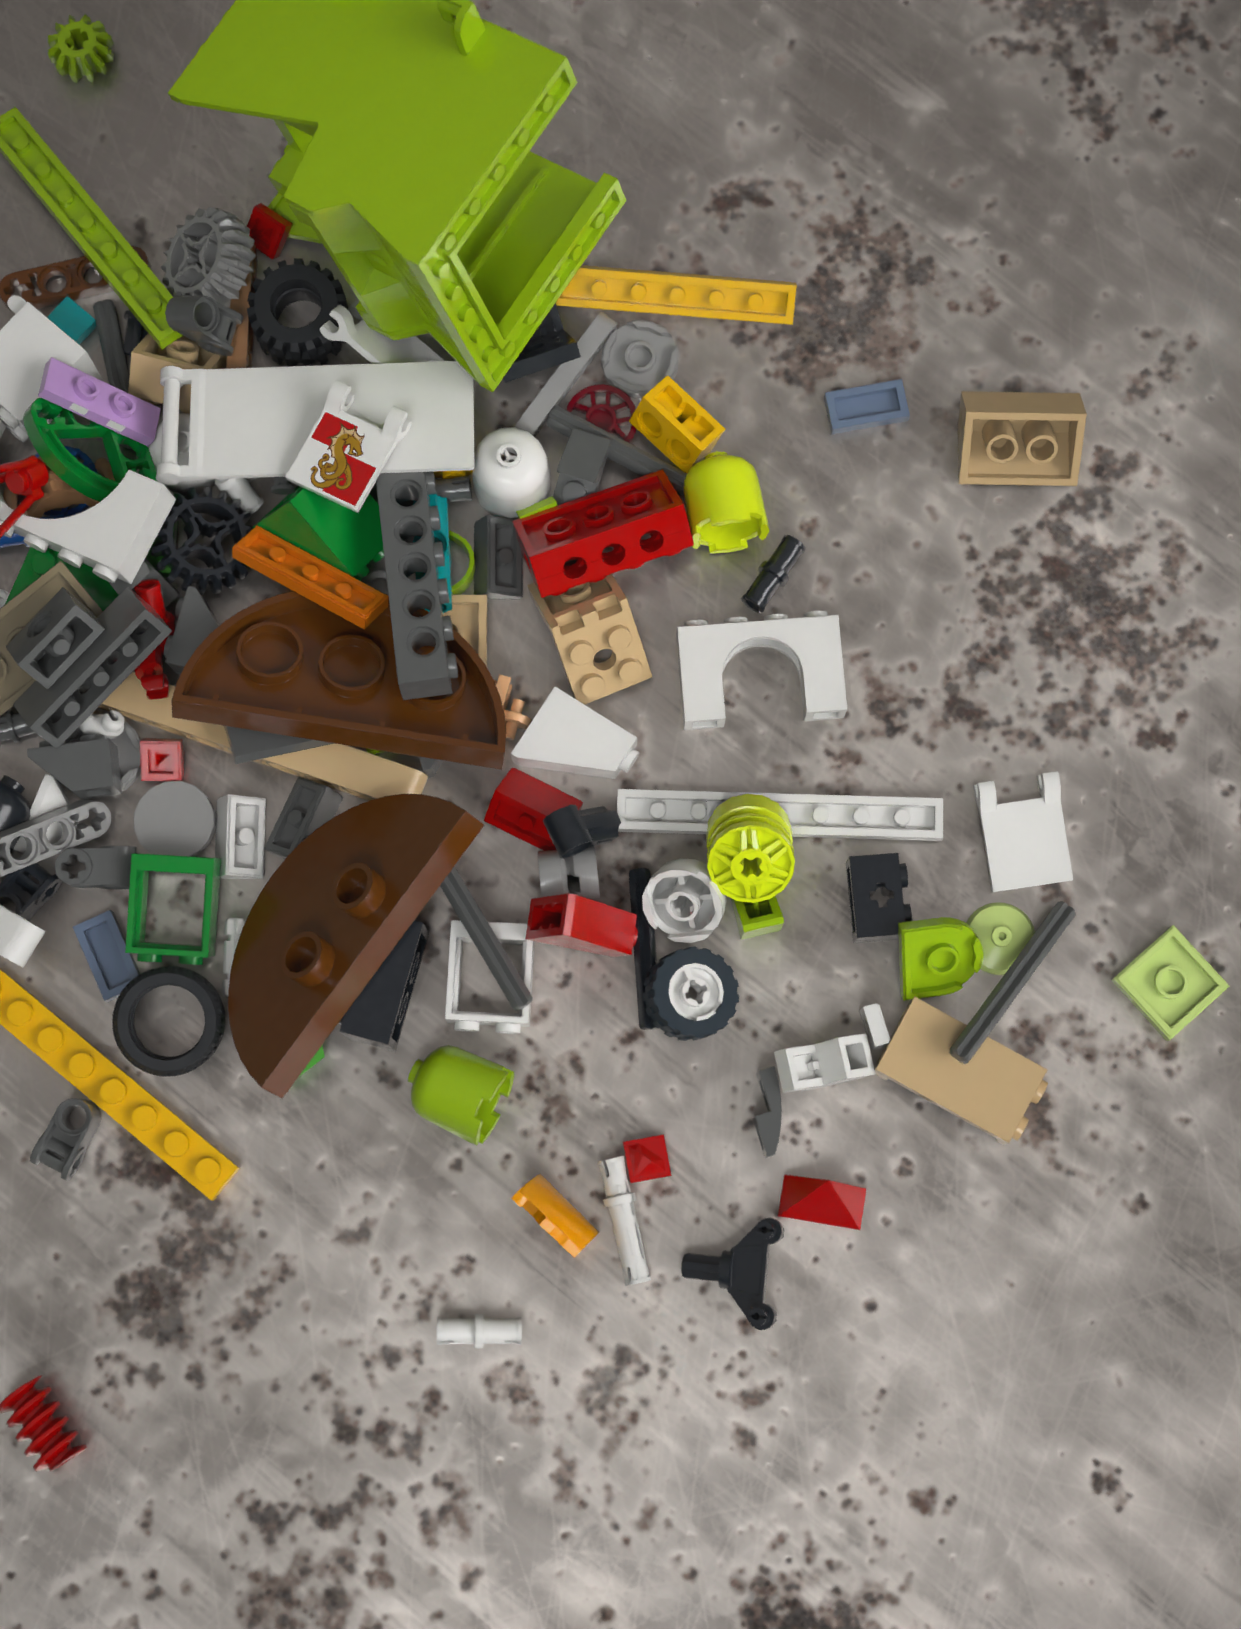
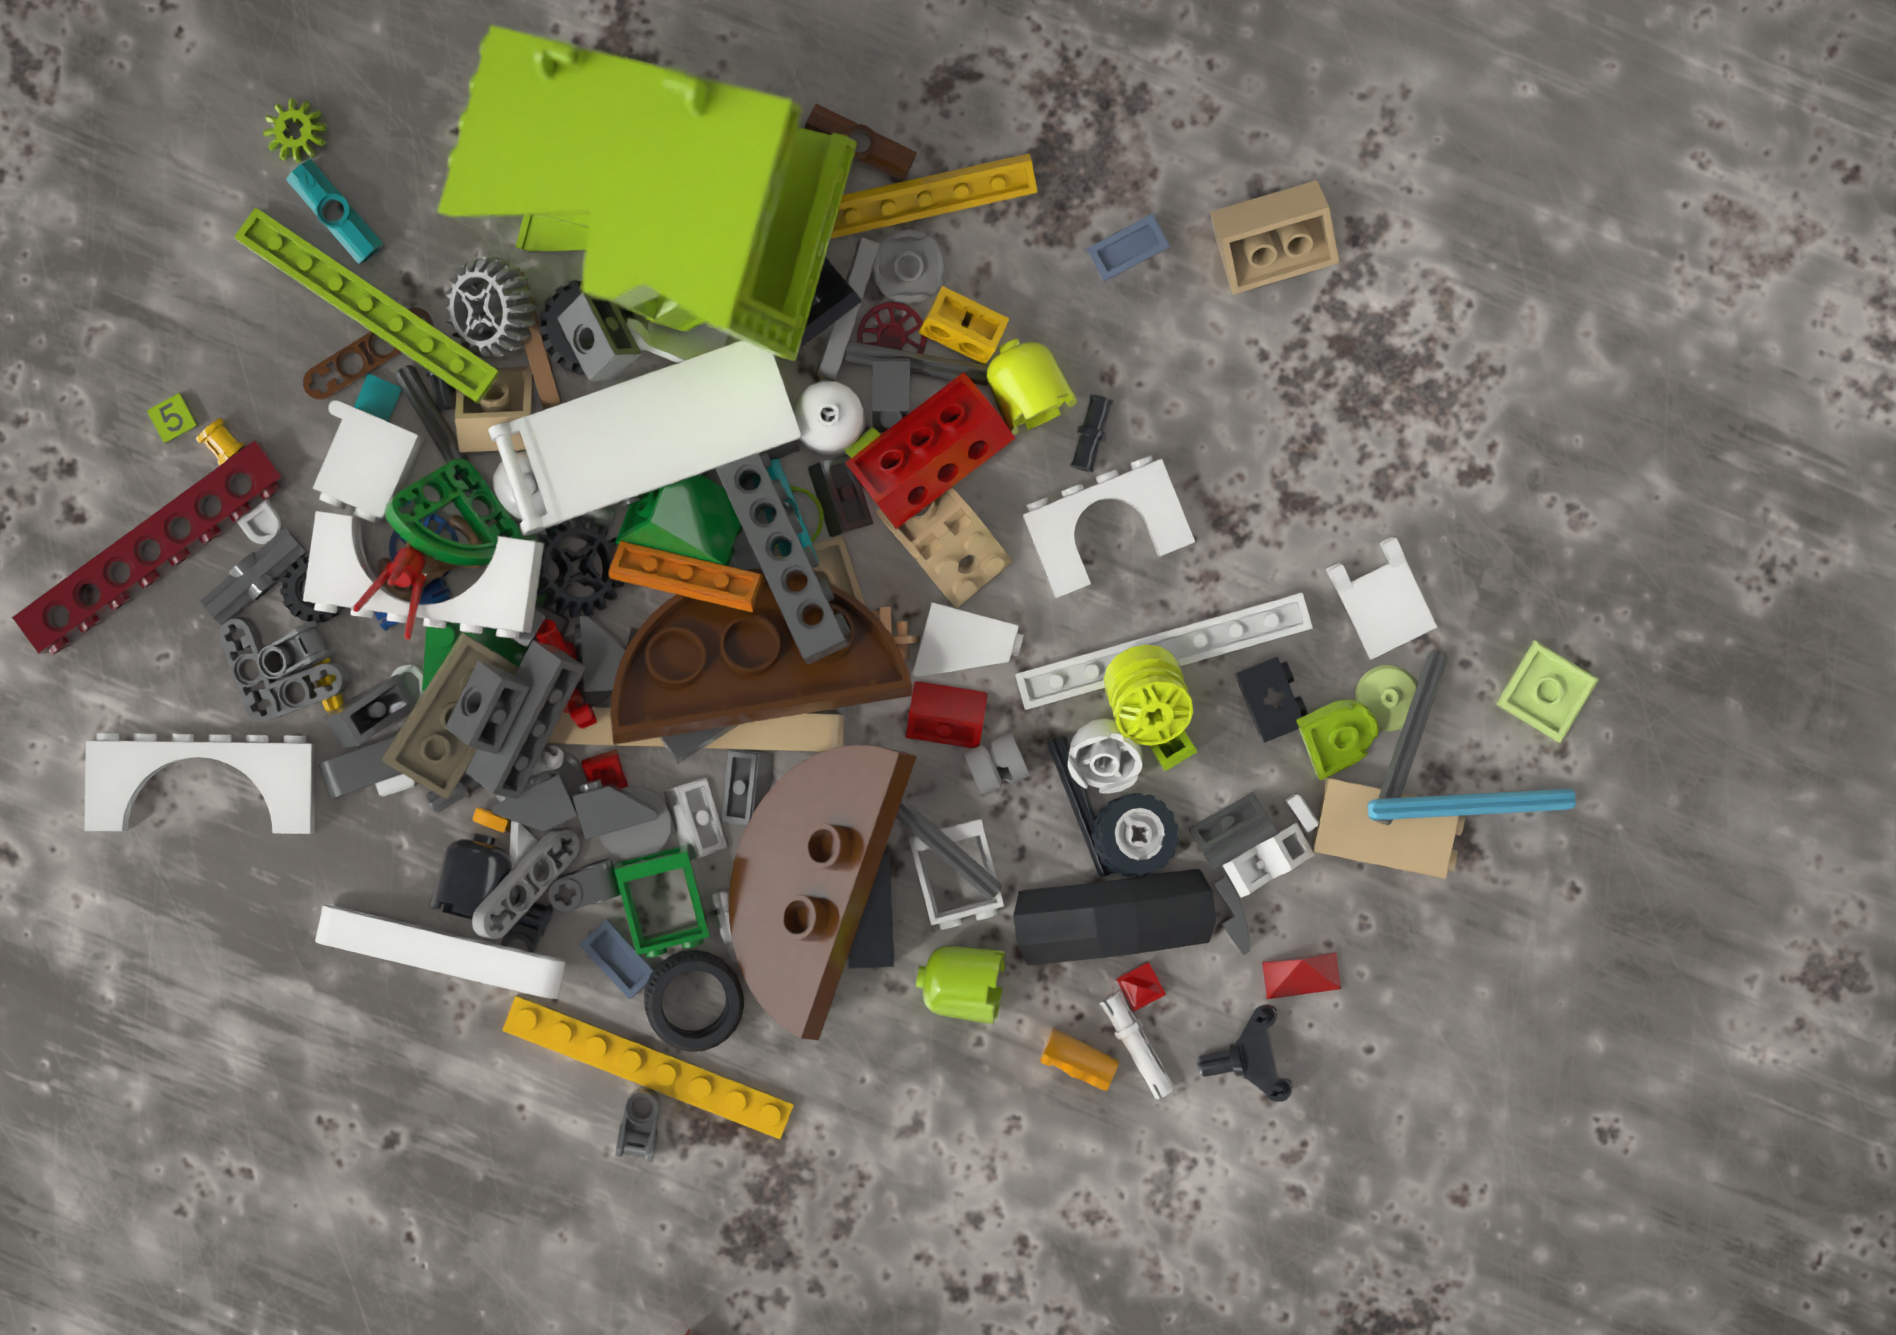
camera: 15 degrees left, 10 degrees up
lavender plate [38,357,161,446] -> none
dark grey piece [165,295,244,356] -> none
red tile [246,203,293,260] -> none
flag [285,380,412,513] -> none
white pin [437,1314,522,1348] -> none
red slope [525,893,638,957] -> none
black piece [543,805,621,859] -> none
none -> teal piece [286,158,384,265]
none -> light orange tile [472,806,512,833]
none -> dark grey brick [557,293,642,381]
none -> dark grey slope [573,779,659,840]
none -> reddish brown piece [804,103,917,182]
none -> black piece [1013,869,1216,965]
none -> dark grey plate [1189,793,1278,870]
none -> medium azure axle [1367,789,1576,820]

